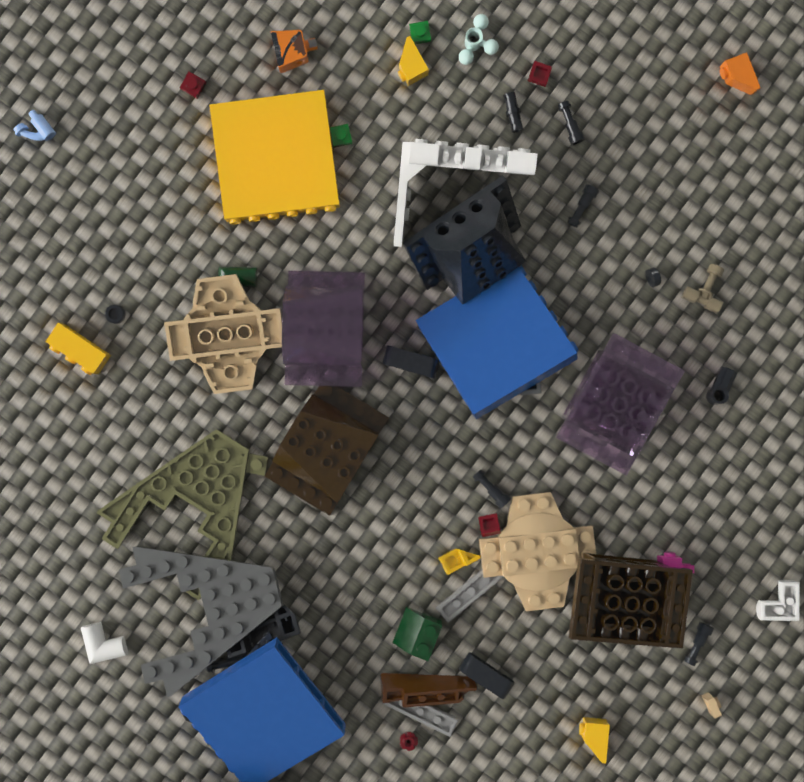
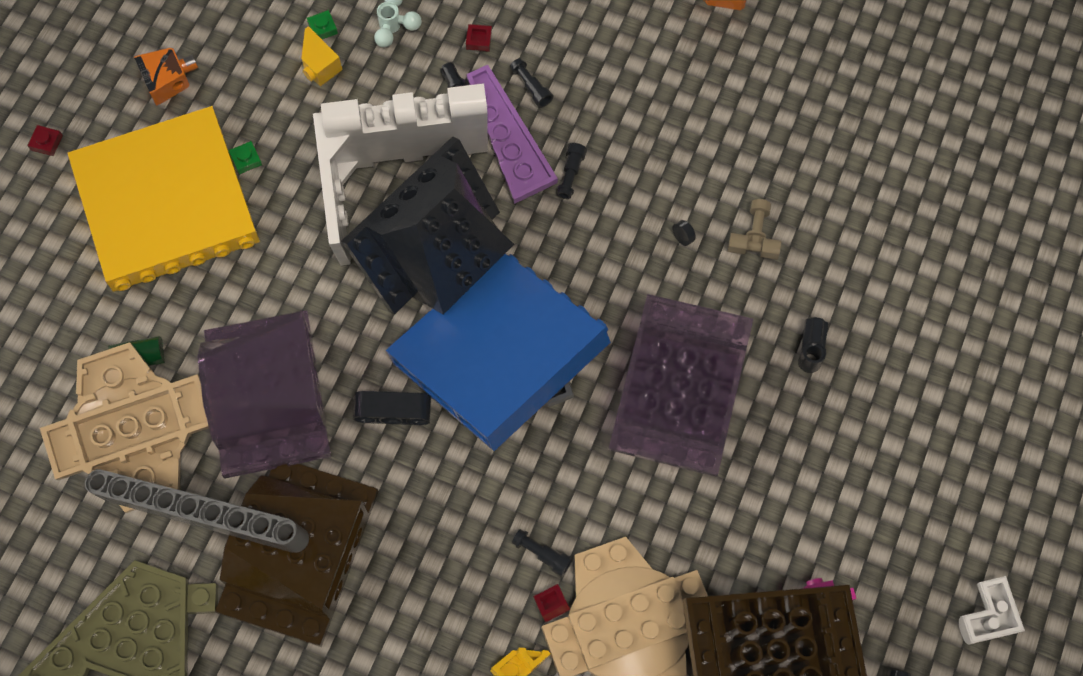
camera: 15 degrees left, 20 degrees down
none -> dark grey beam [85,469,309,553]
none -> medium lavender wing [466,65,558,204]

